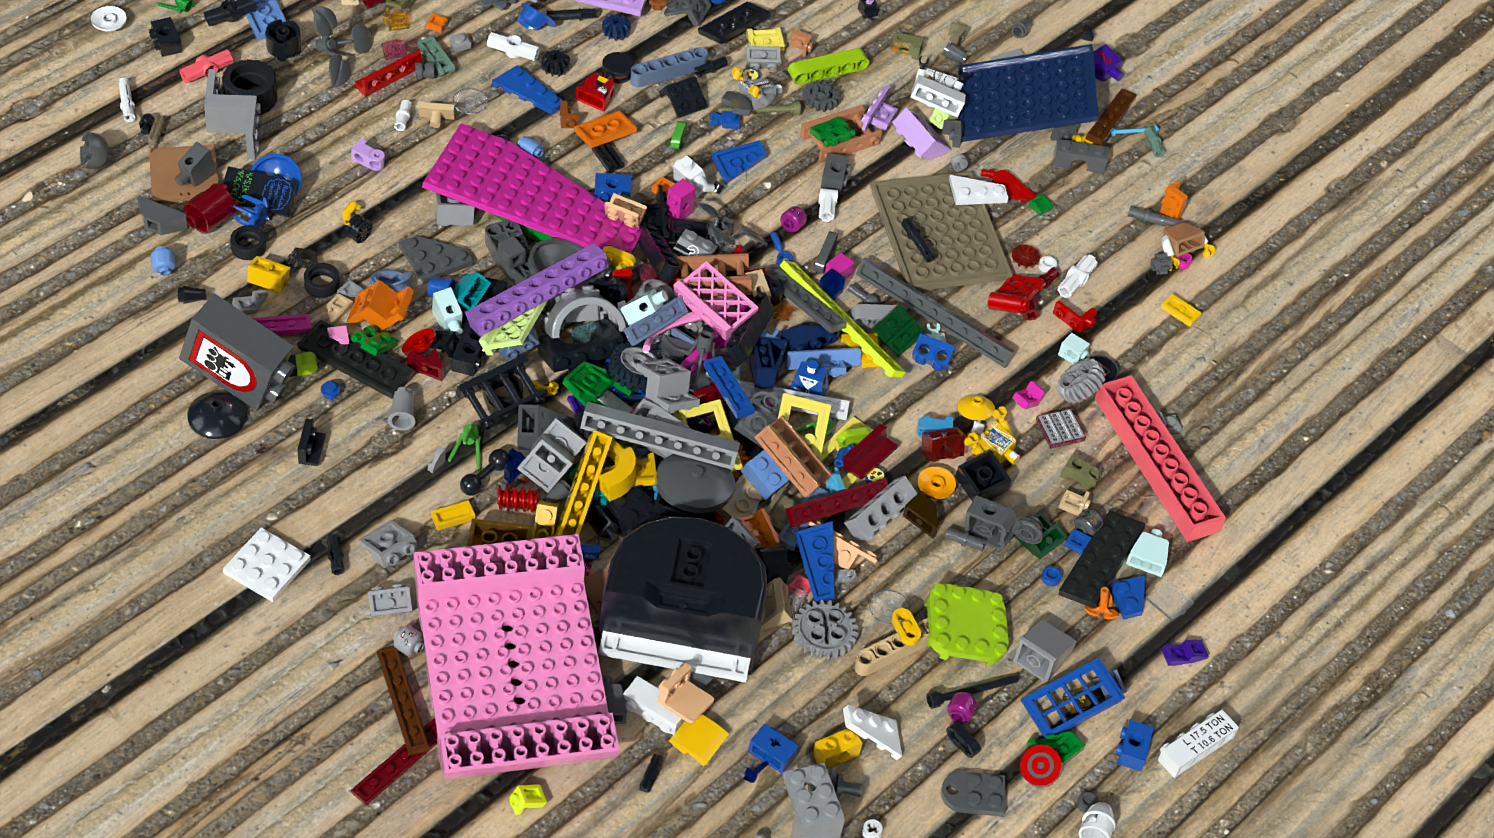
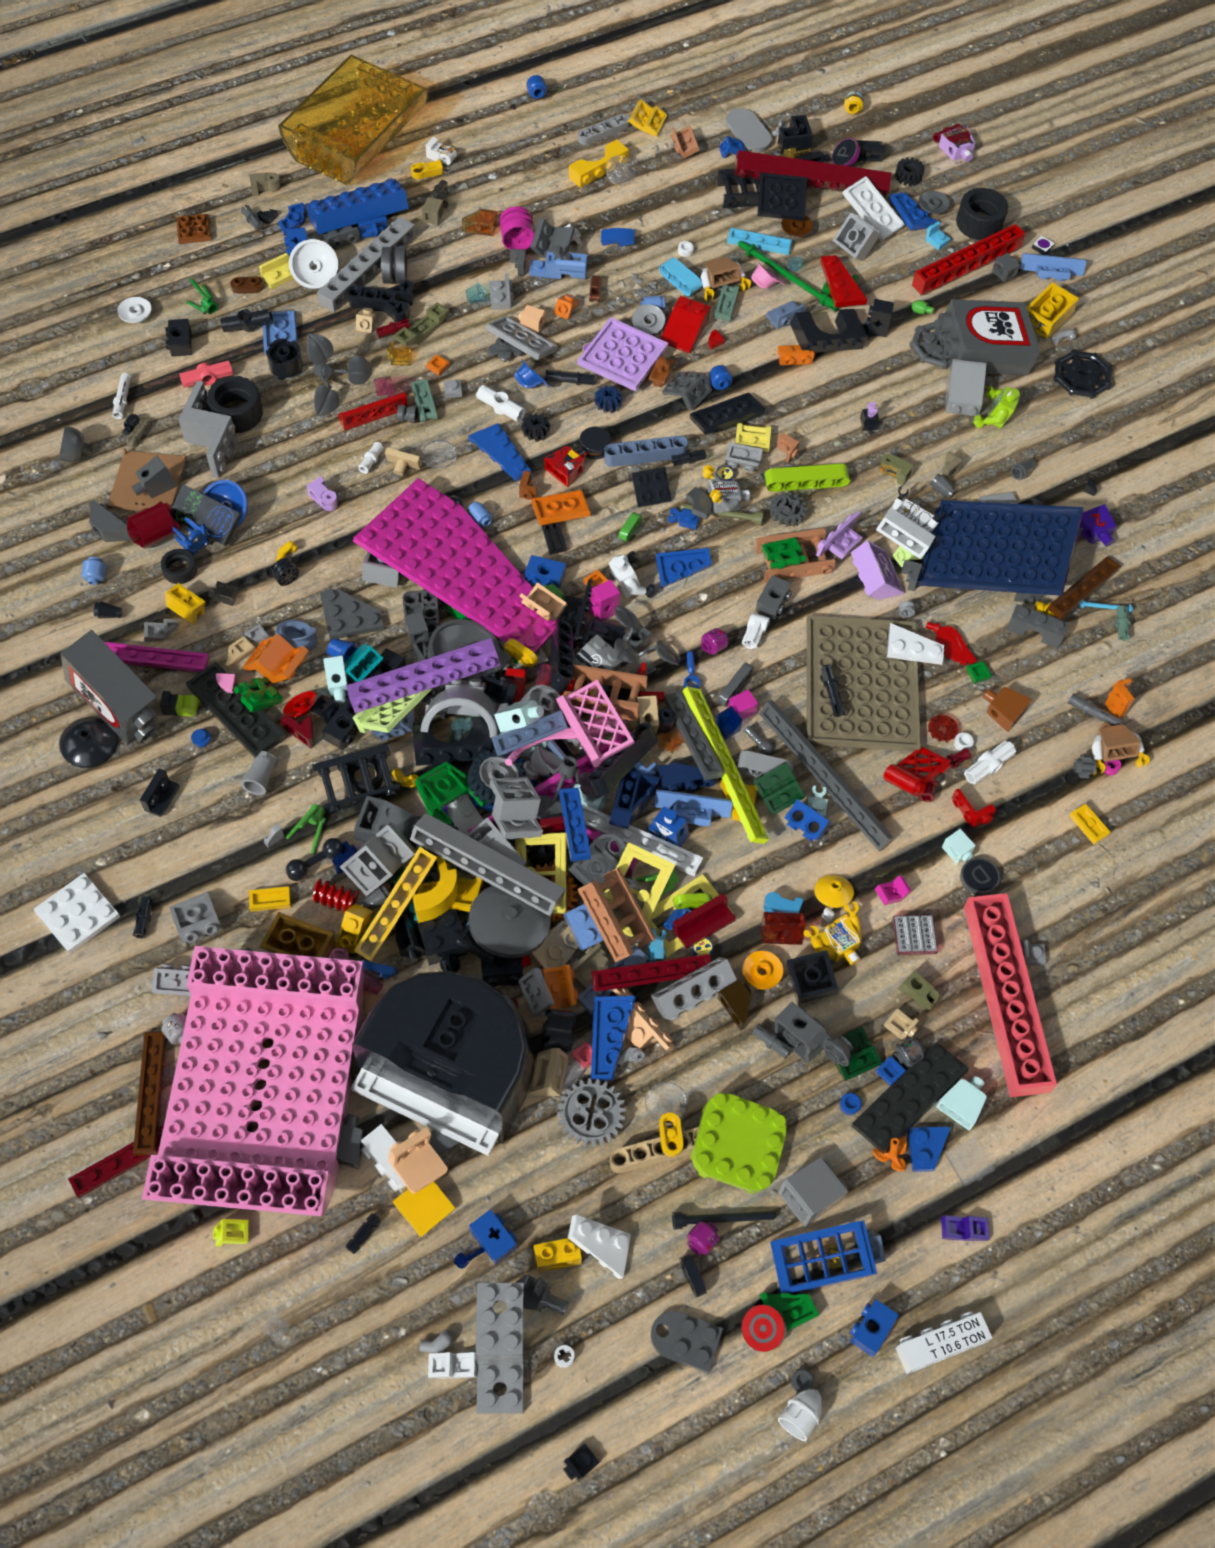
camera: 20 degrees right, 10 degrees up
black tyre [304,263,340,298] -> none
light grey gear [1057,358,1106,404] -> none
none -> dark orange torso [983,687,1032,732]

